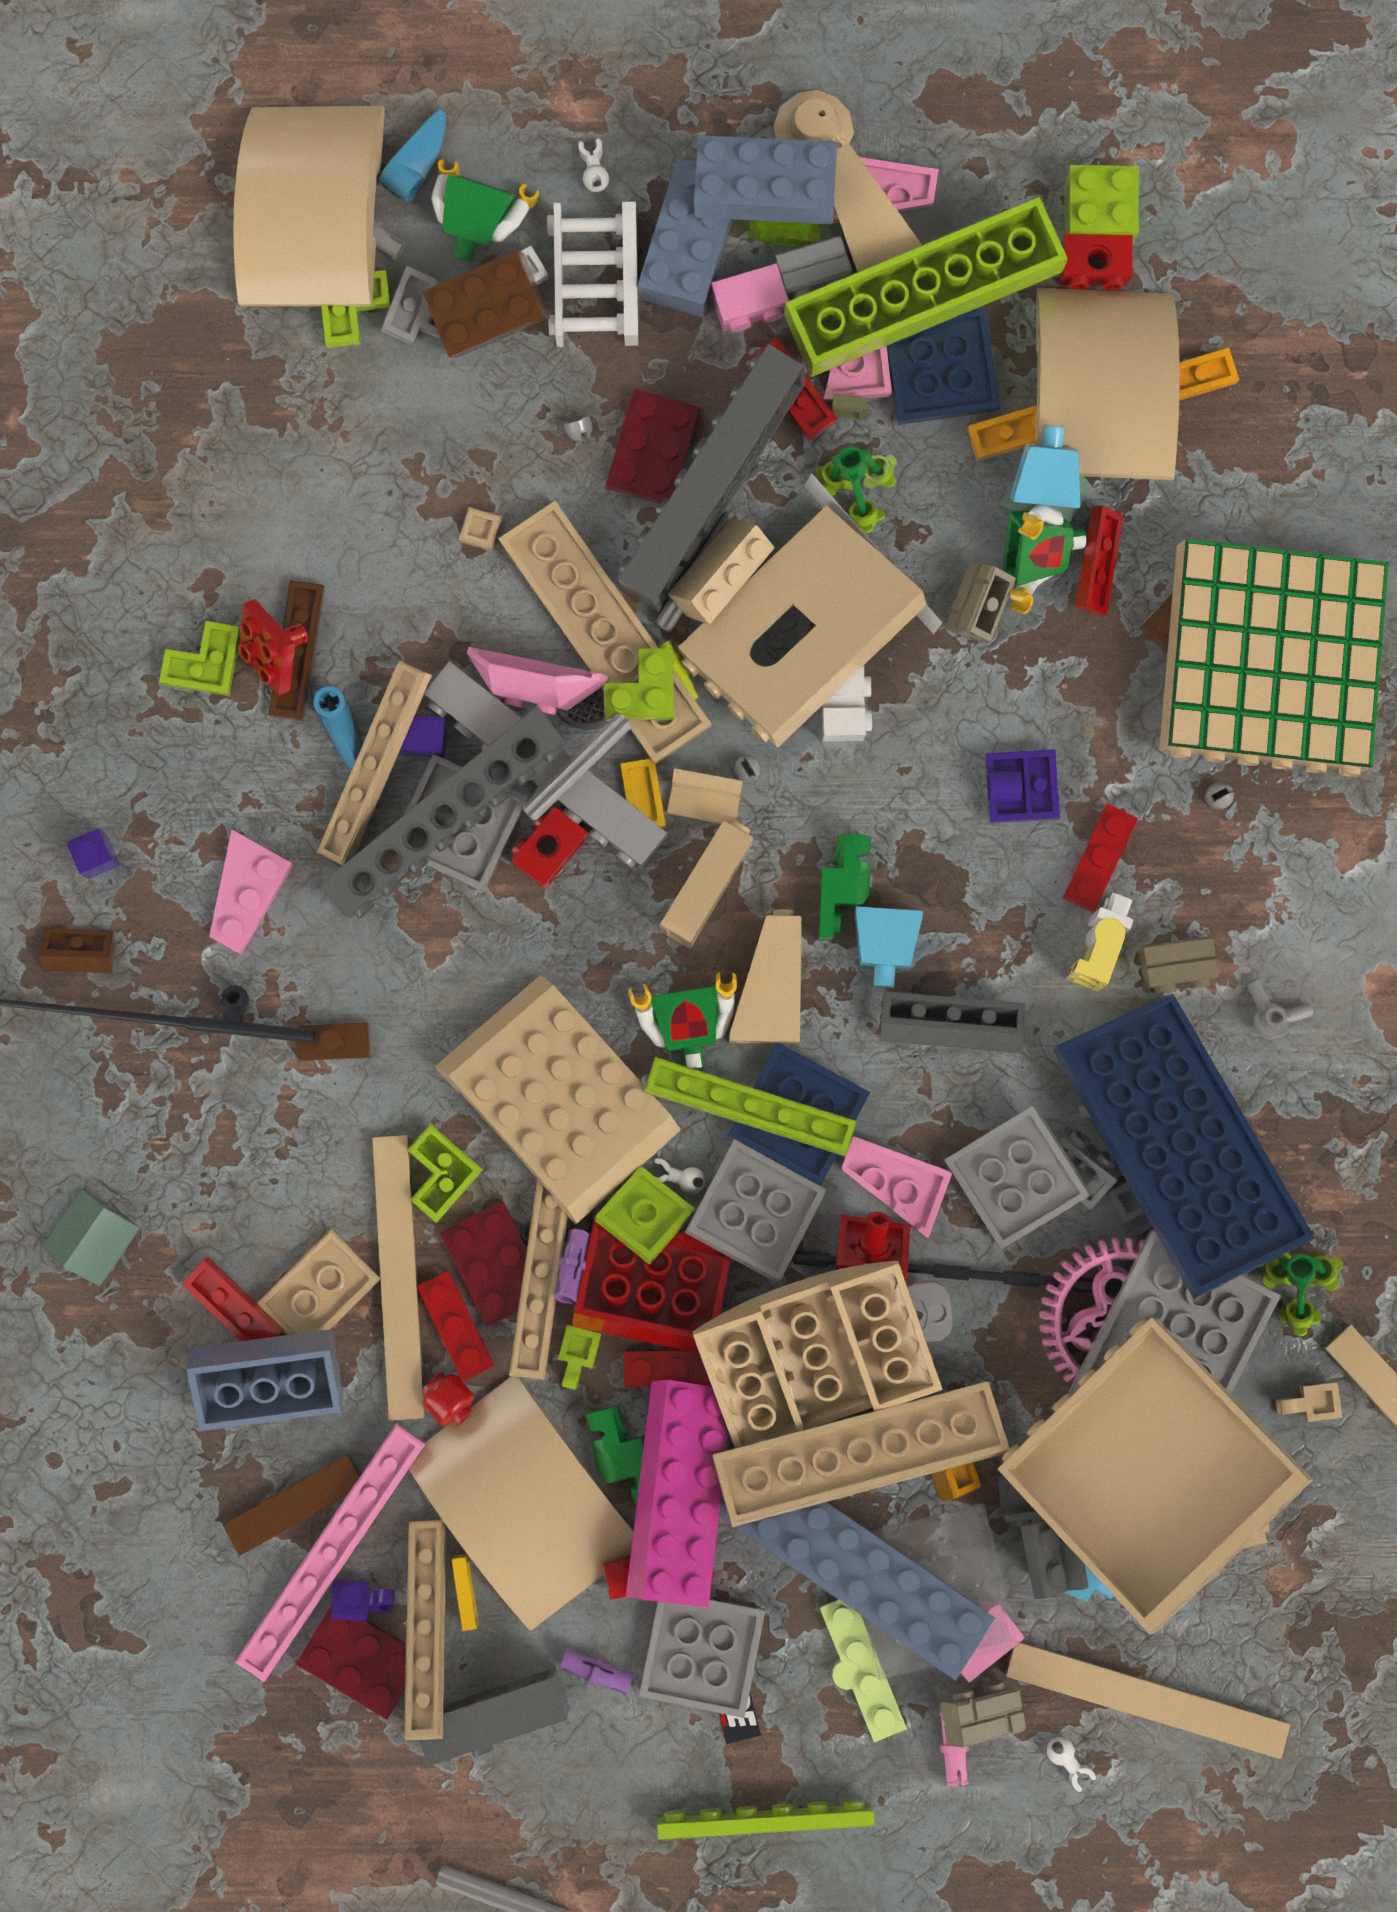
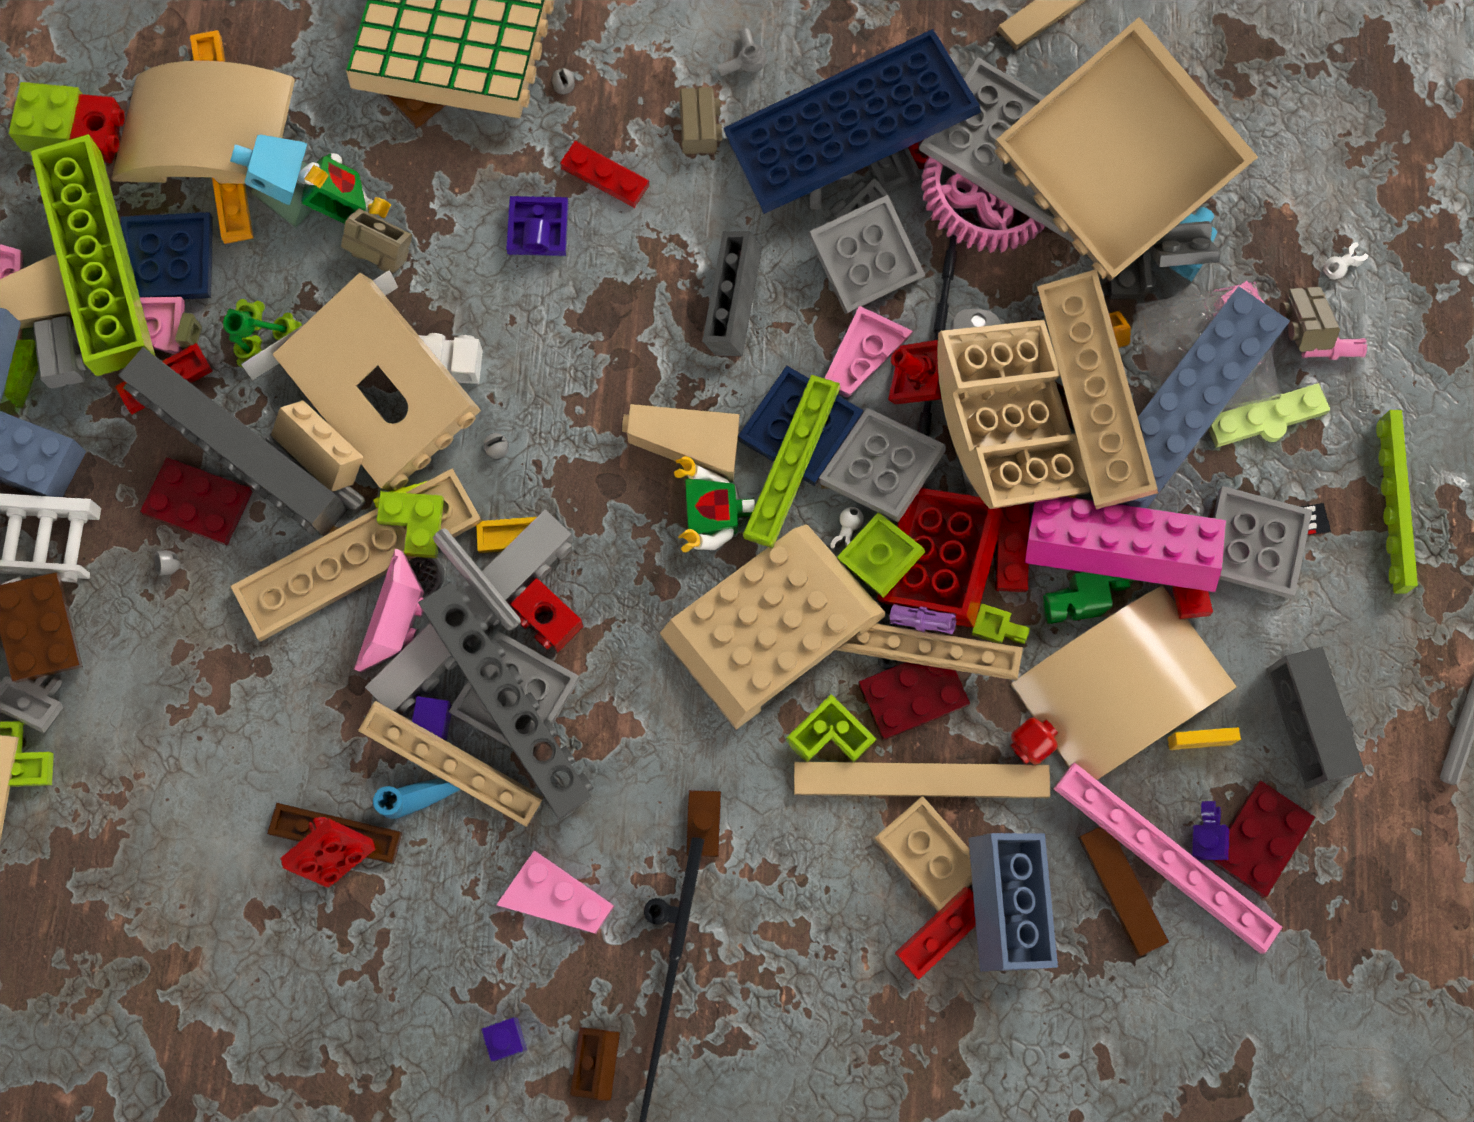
camera: 85 degrees left, 10 degrees down
sand green slope [42,1189,141,1286] -> none
lime plate [159,621,241,696] -> none
tan tile [404,1520,446,1741] -> none
red plate [417,1270,495,1381] -> none
tan tile [459,507,502,551] -> none
medium lavender pin [559,1648,633,1695] -> none
tan slope [660,820,754,949] -> none
tan panel [667,768,743,824] -> none
bright pink piece [711,263,789,332] -> none
green plate [818,834,871,941] -> none
medium azure torso [854,906,923,988] -> none
tan tile [1005,1642,1291,1759] -> none
light yellow hips [1065,893,1134,992] -> none
red plate [1075,506,1124,616] -> none
lime plant [1259,1252,1343,1336] -> none
tan plate [1275,1382,1343,1422] -> none

